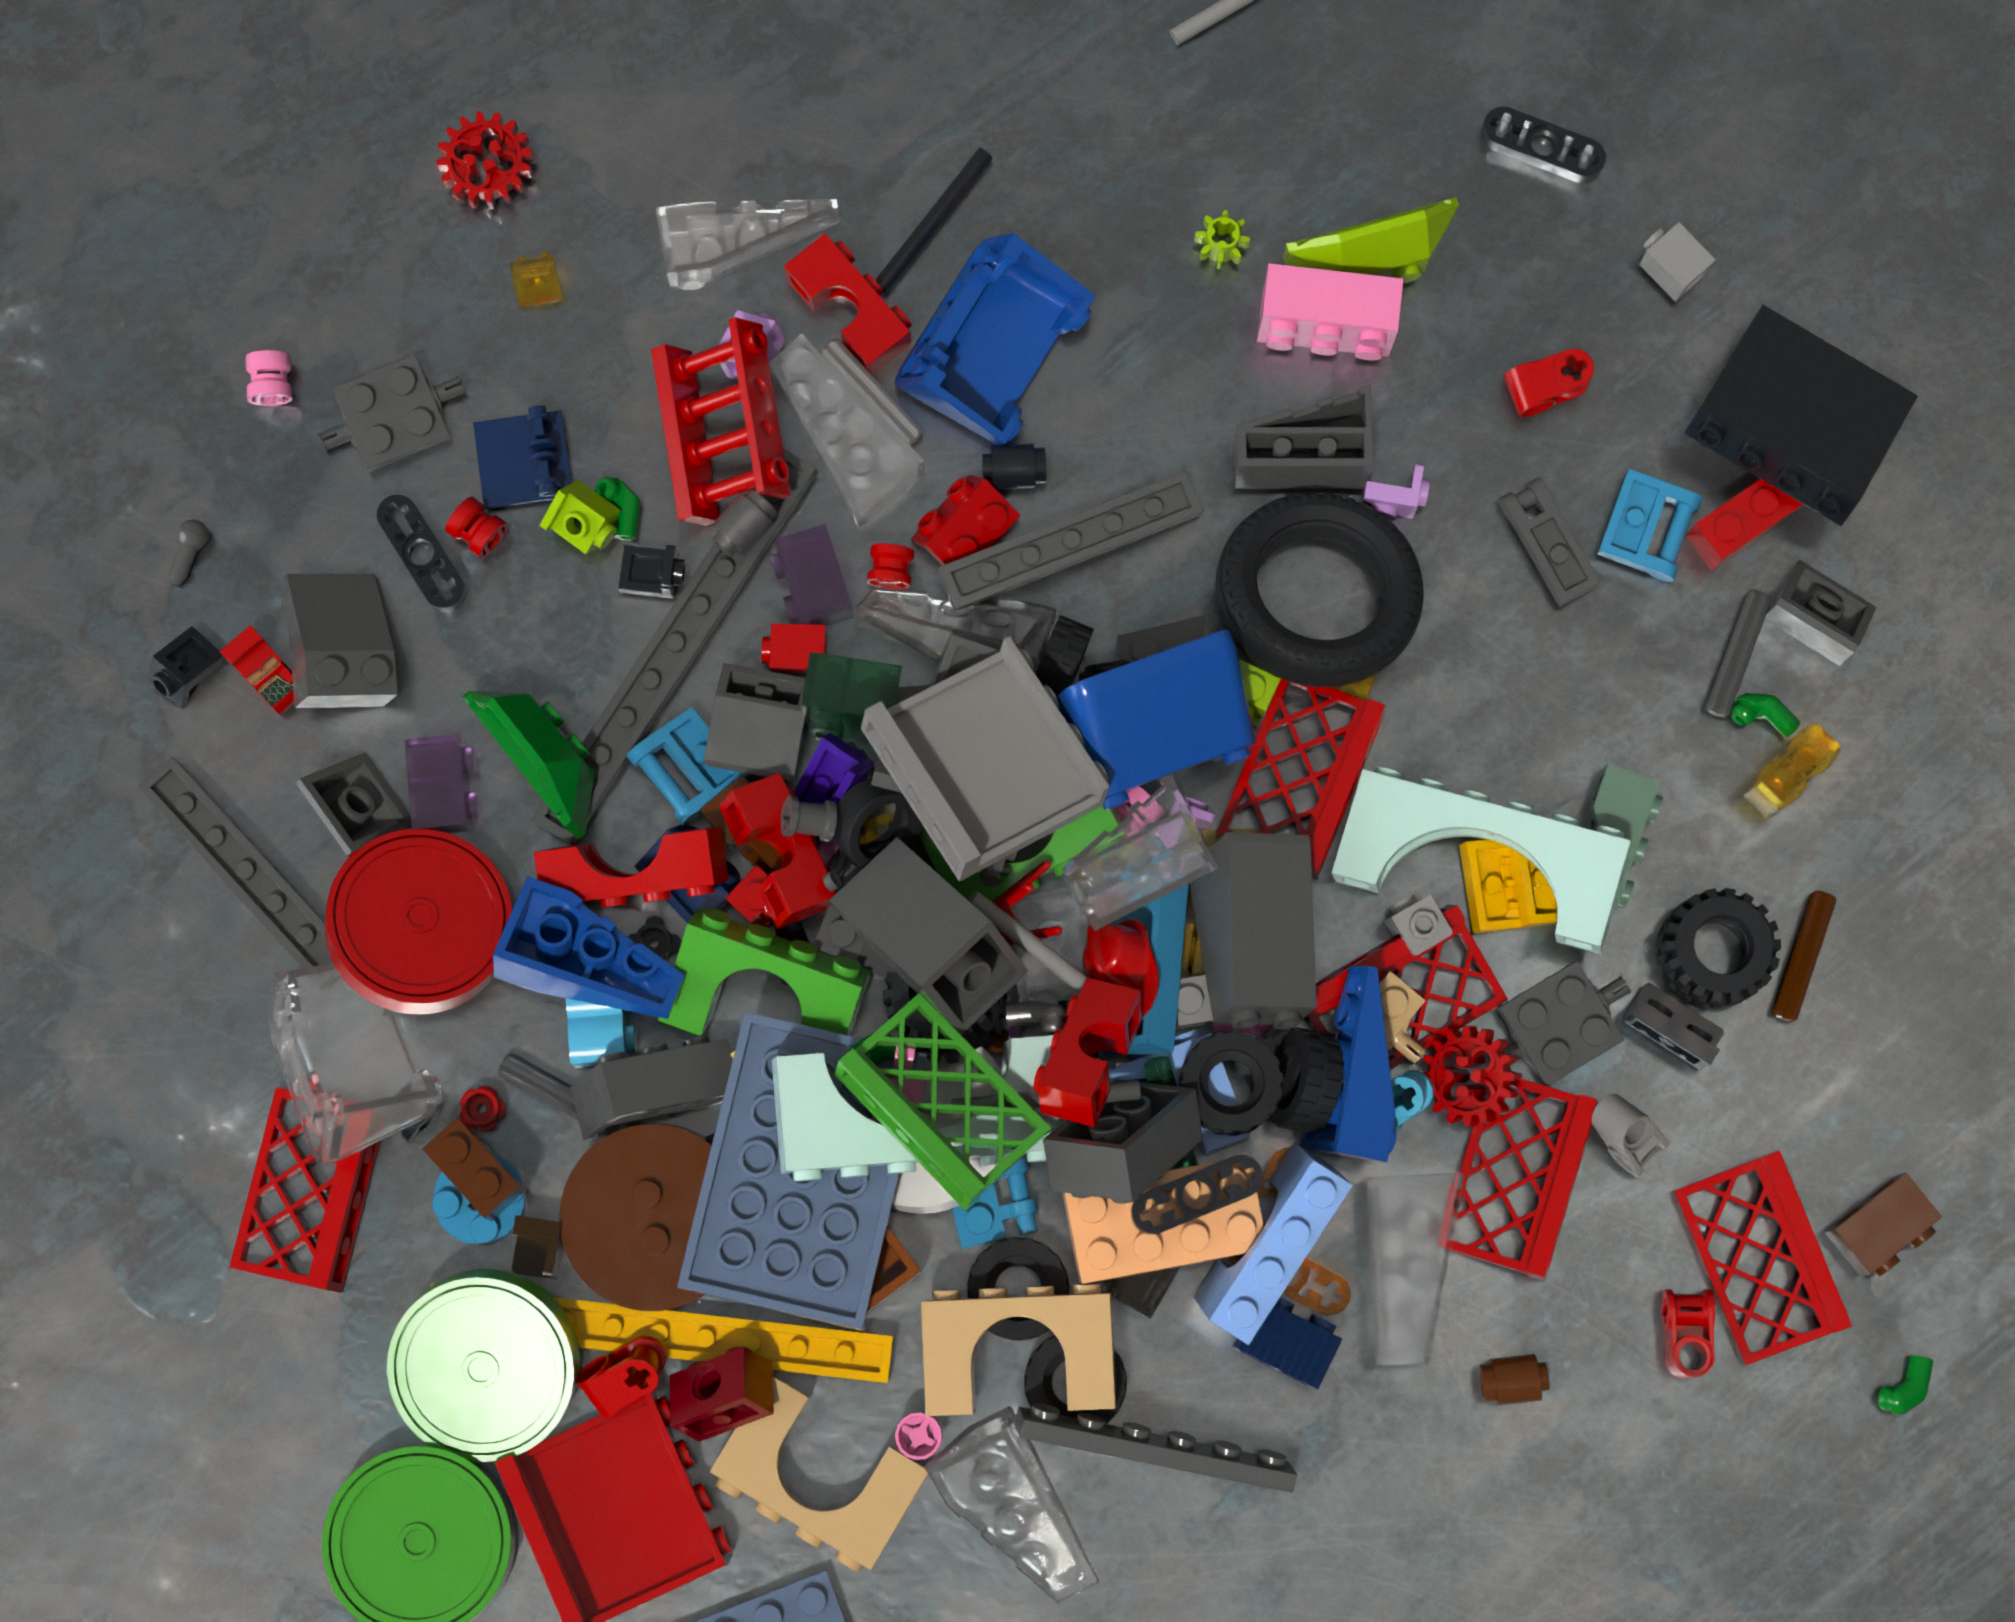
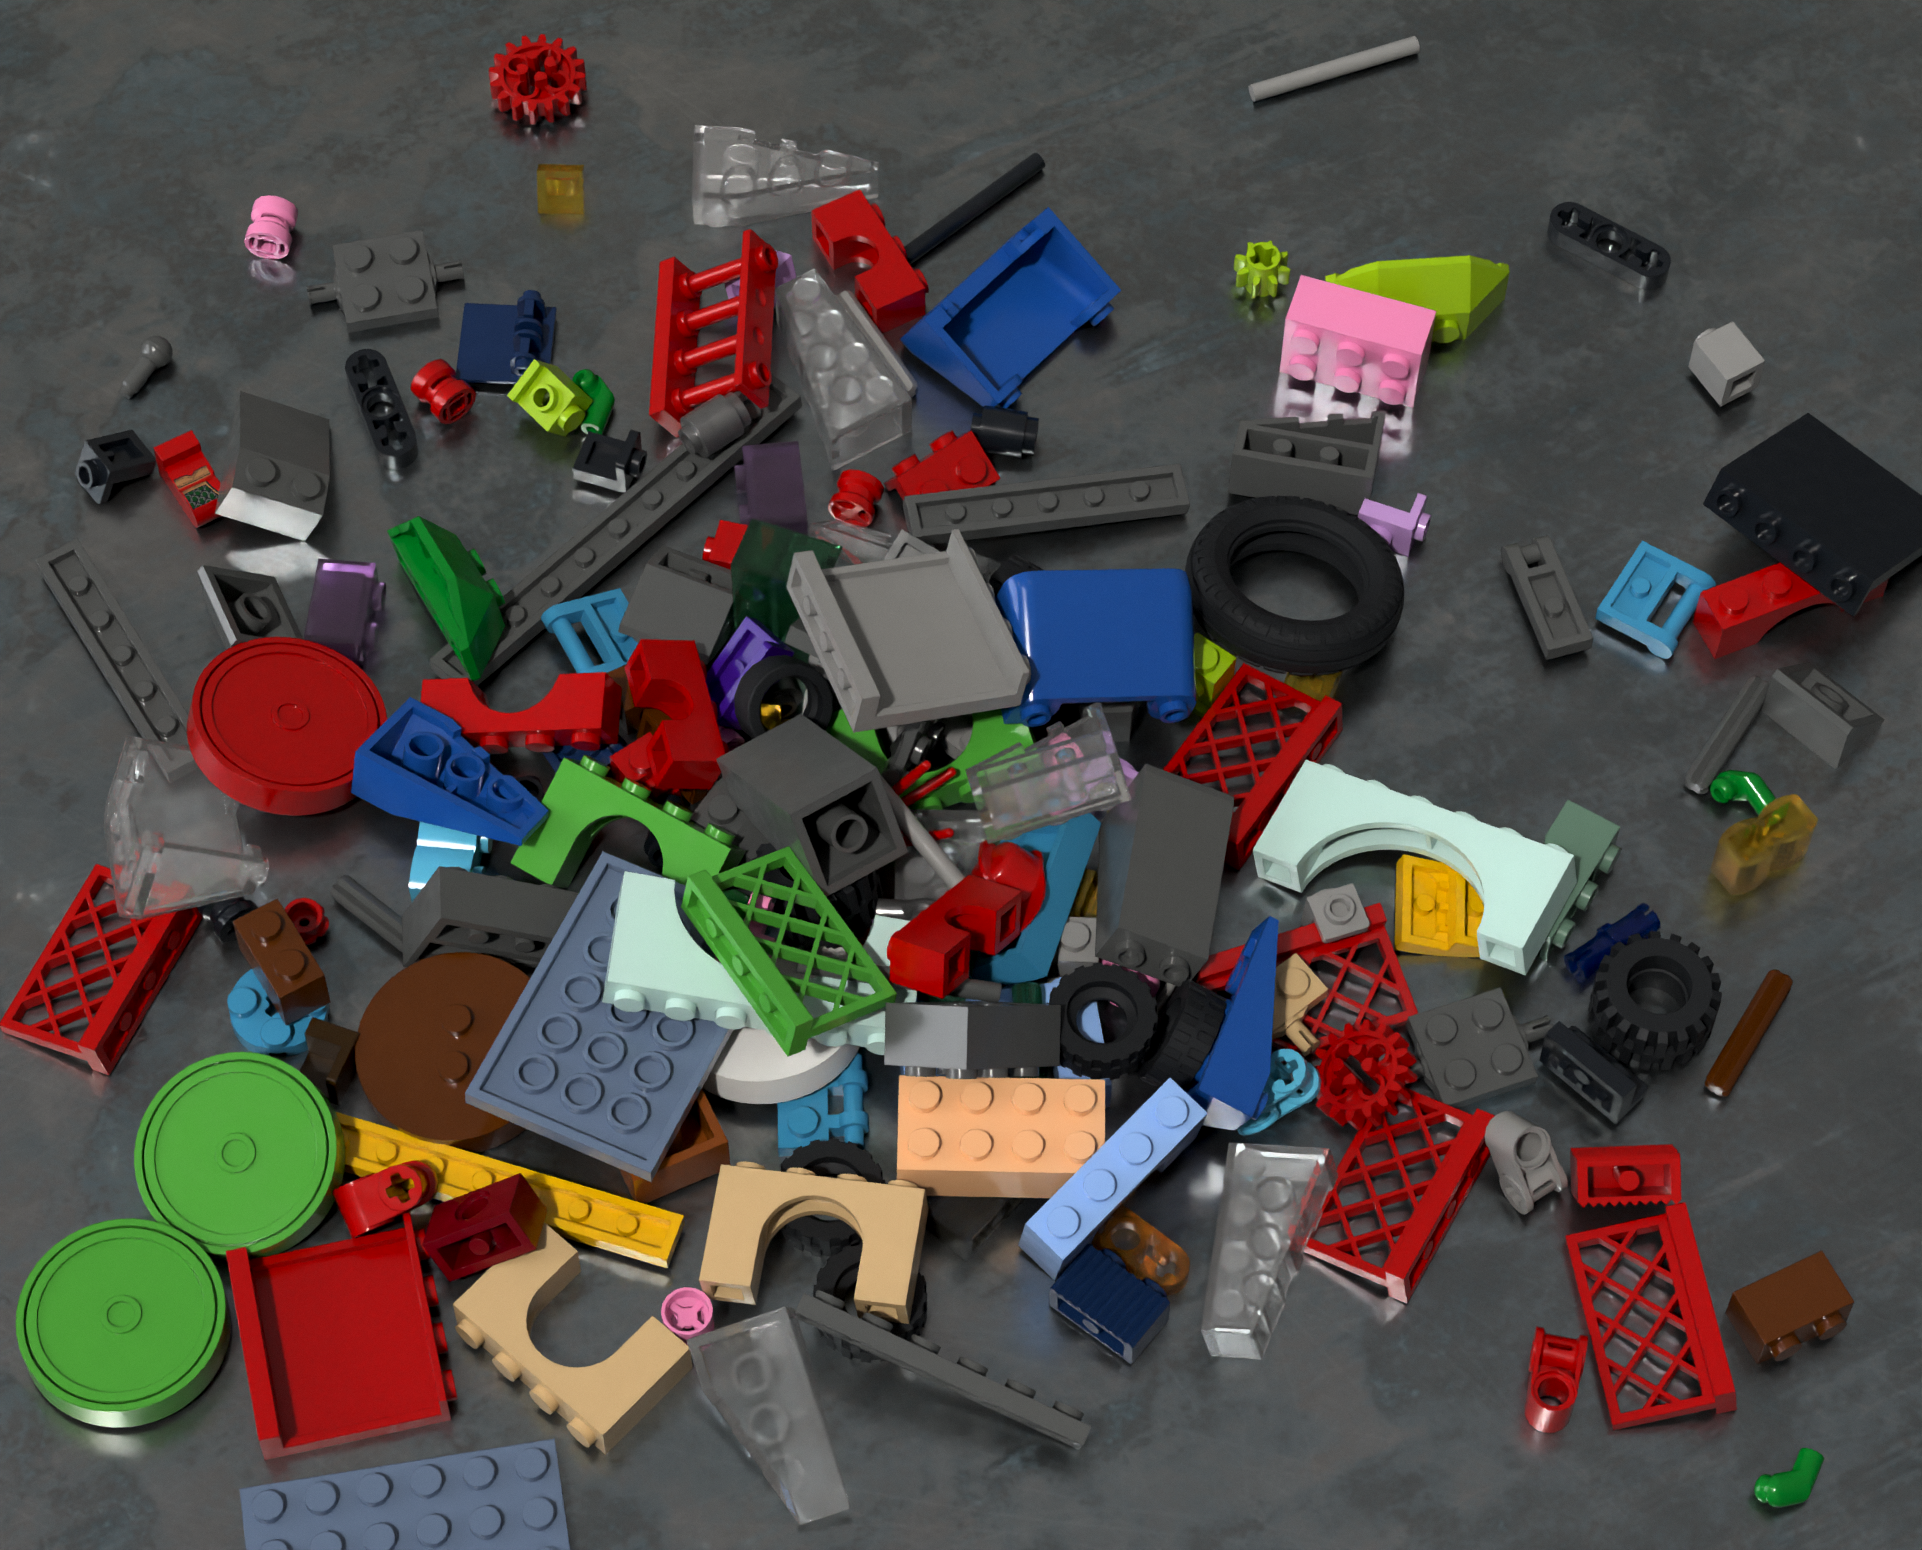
camera: 10 degrees right, 20 degrees down
dark grey bush [781,795,837,842] -> none
dark grey hinge [823,848,848,892] -> none
black beam [1130,1155,1263,1235] -> none
reddish brown brick [1479,1354,1550,1406] -> none
red piece [1503,348,1594,418] -> none
none -> clear blue pin [1564,903,1661,982]
none -> red brick [1570,1144,1682,1208]

